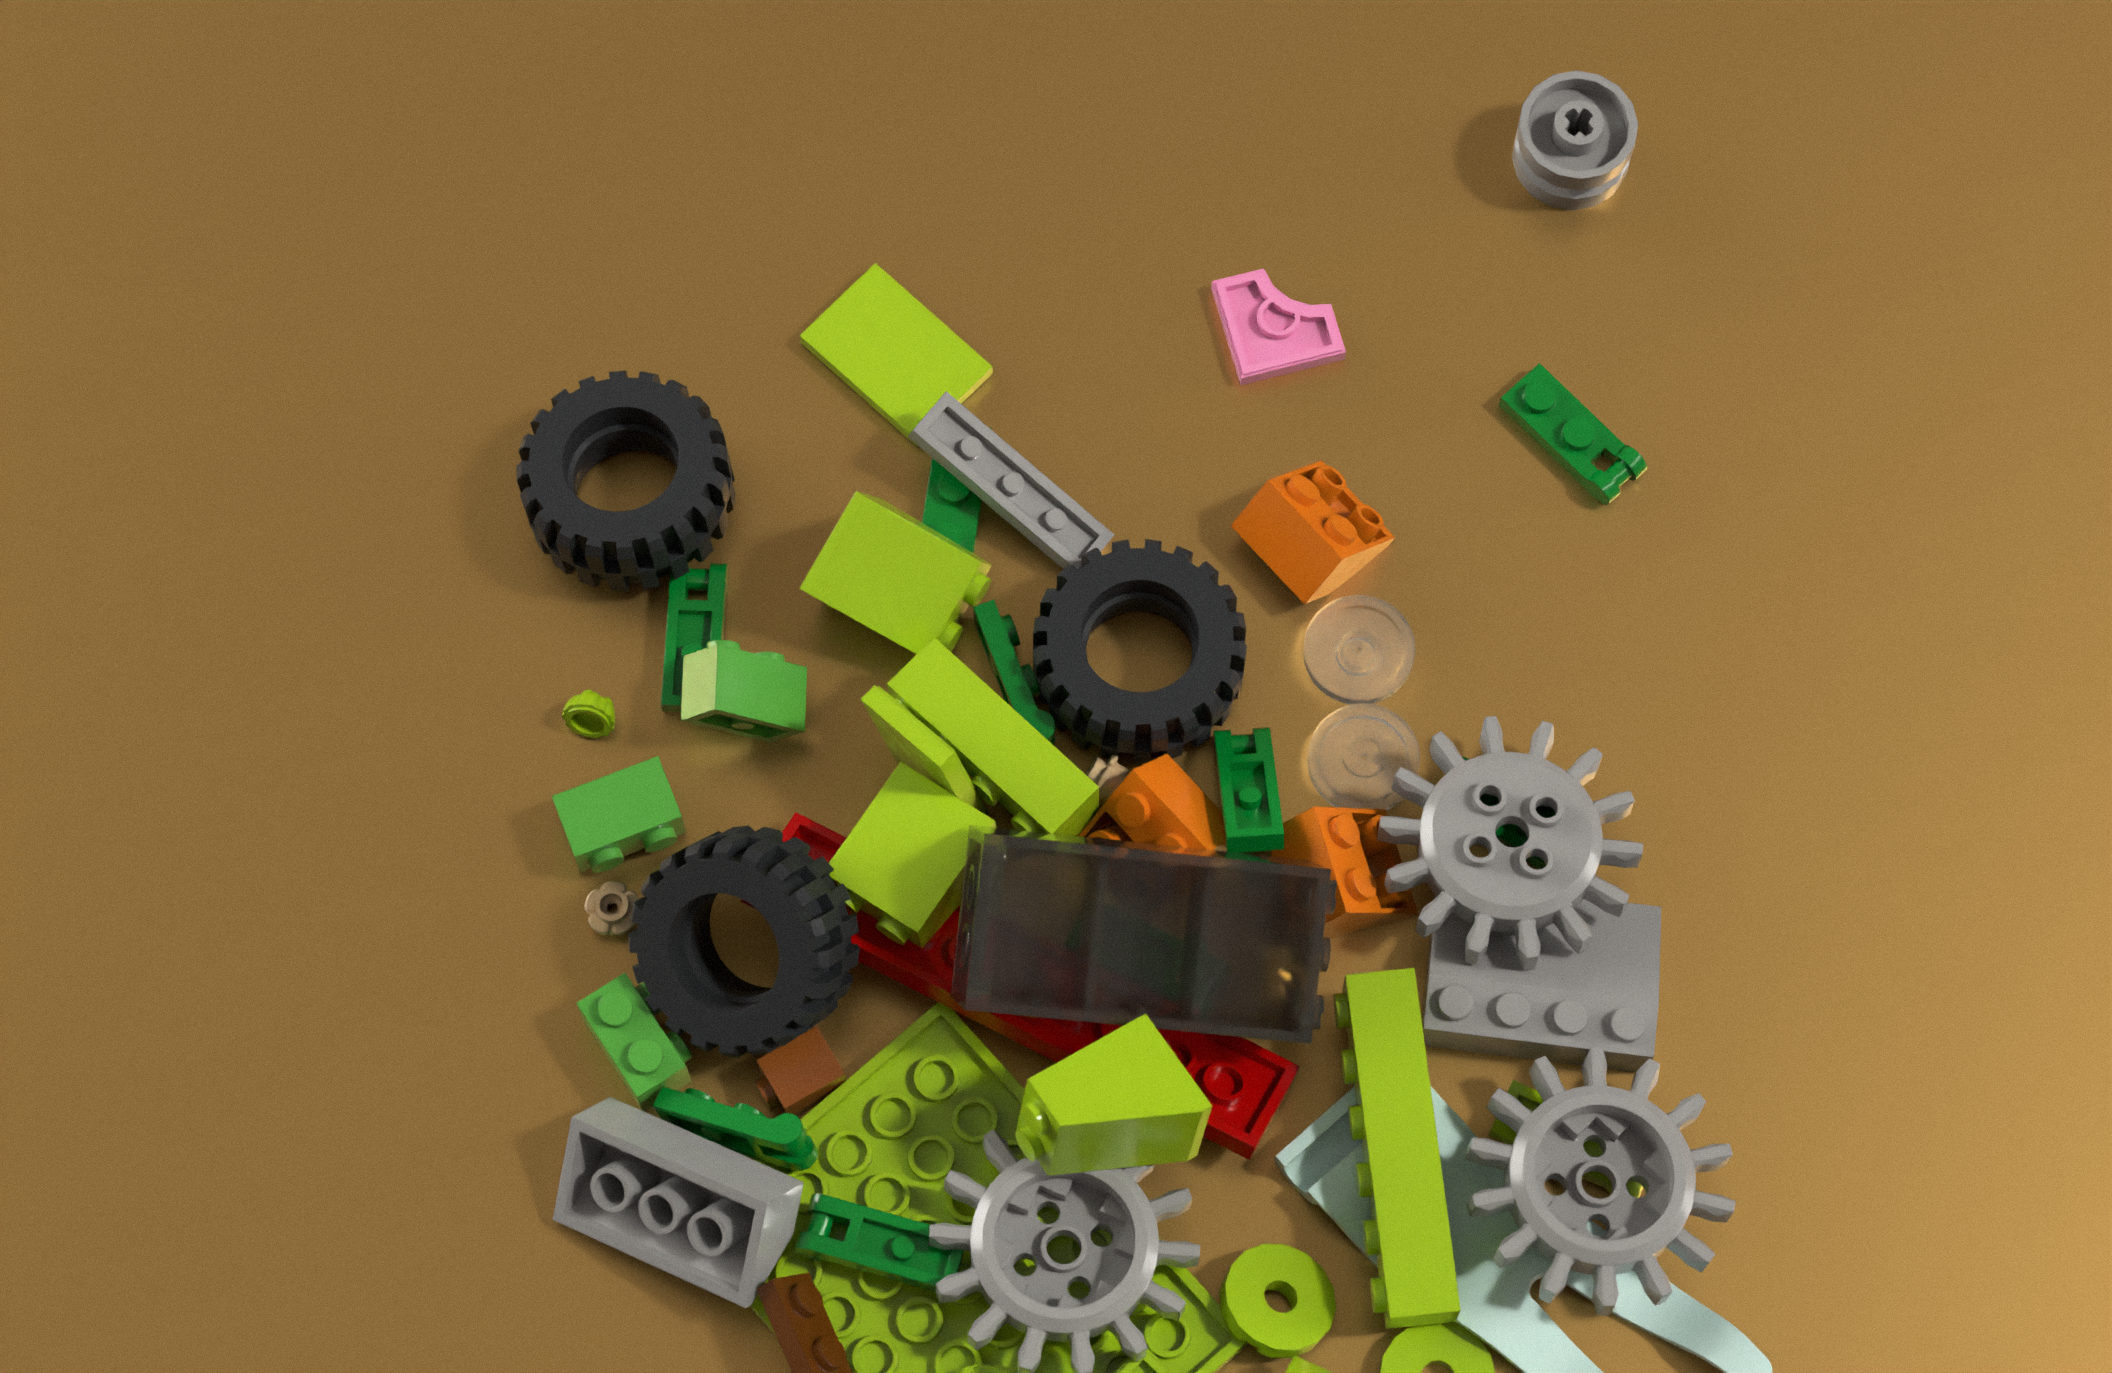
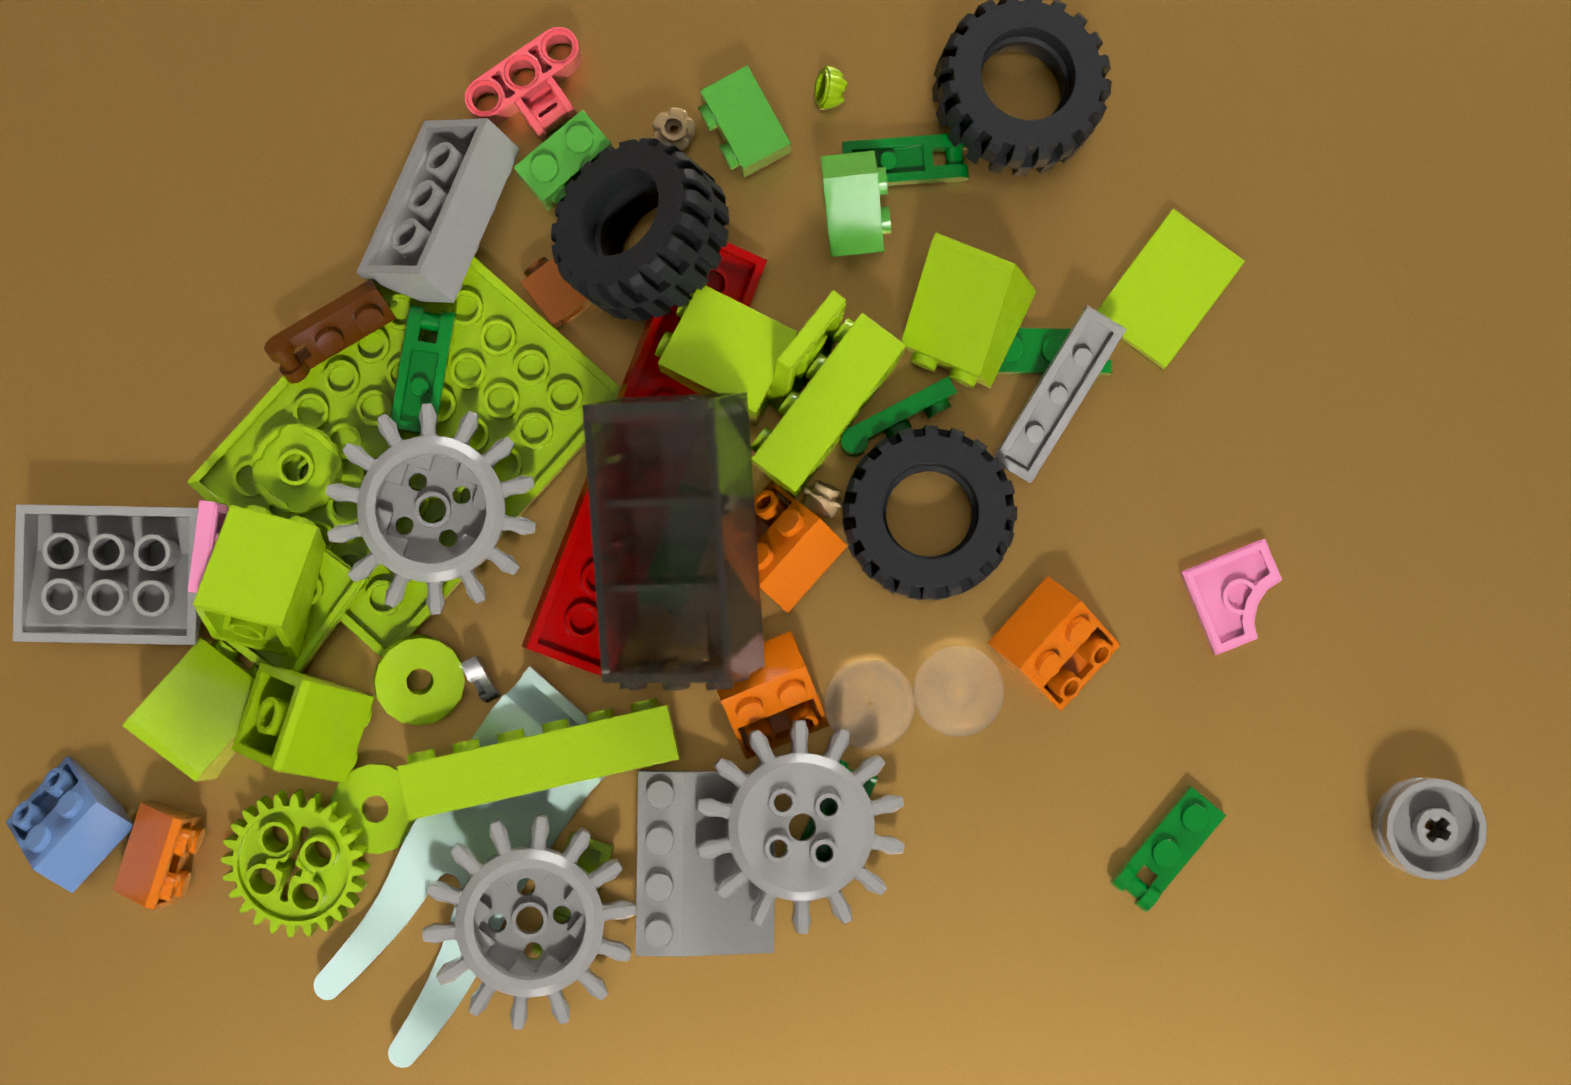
camera: 85 degrees right, 15 degrees up
green plate [653,1086,818,1171] -> none
lime slope [1015,1013,1212,1176] -> none
green plate [1213,727,1284,853] -> none
none -> flat silver tile [461,656,501,703]
none -> coral piece [465,27,582,142]

